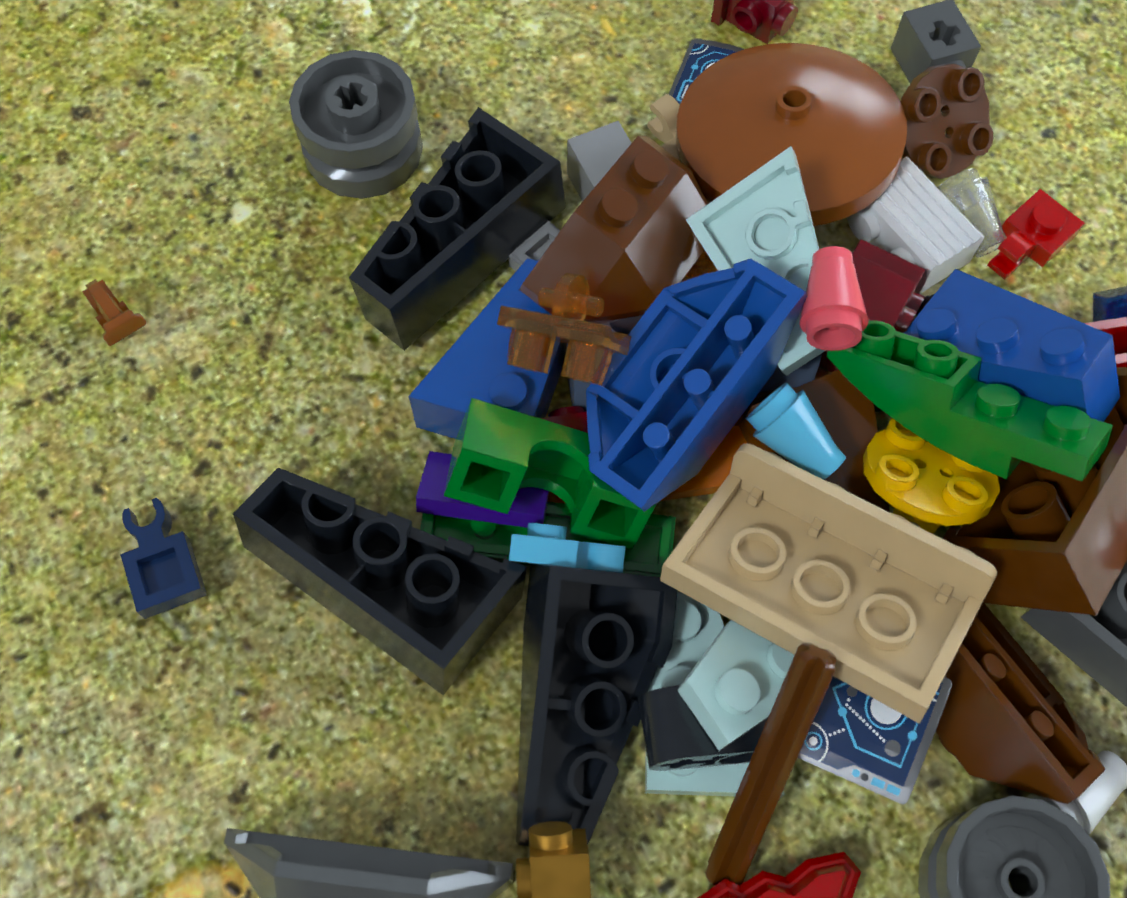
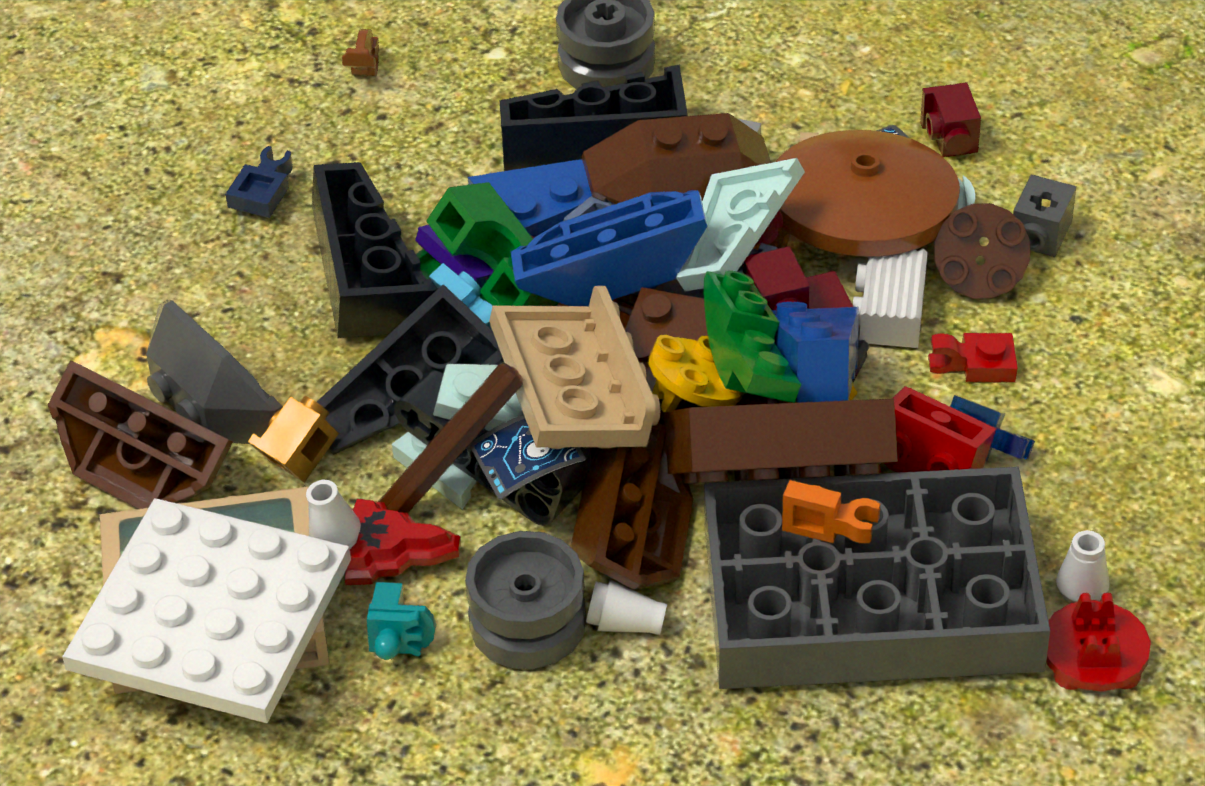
camera: 45 degrees right, 20 degrees down
clear orange hips [497,273,632,386] -> none
medium azure cone [746,382,846,480] -> none
coral cone [799,246,869,351] -> none
clear cone [937,168,1007,258] -> none

